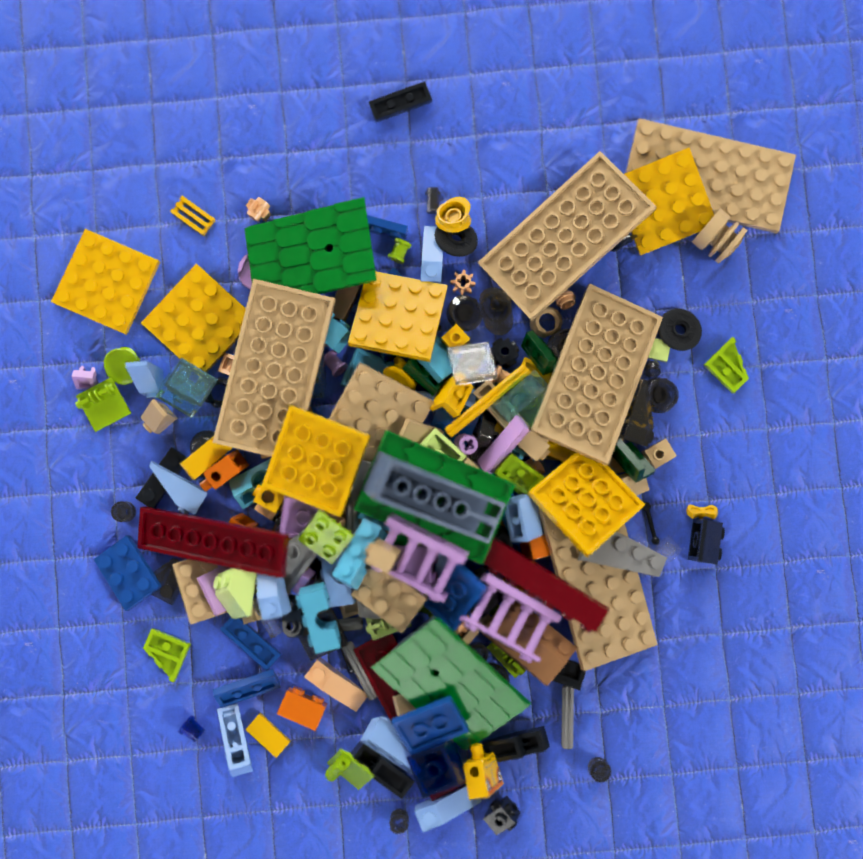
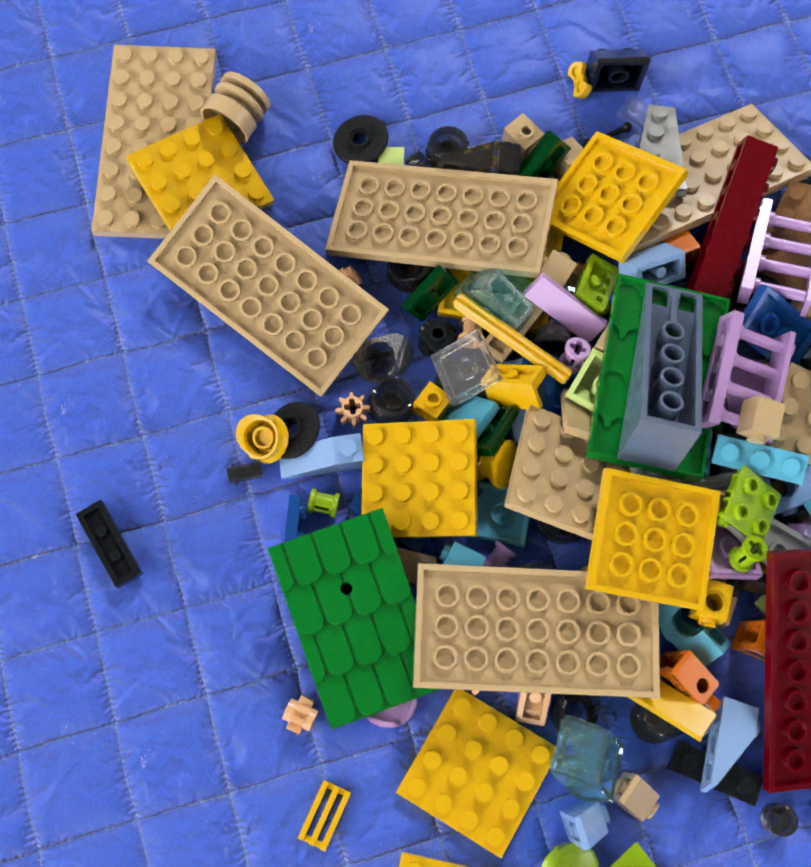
camera: 105 degrees left, 10 degrees down
tan piece [529,307,563,338] -> none
lime wing [704,337,749,394] -> none
none -> lime bush [728,536,769,572]

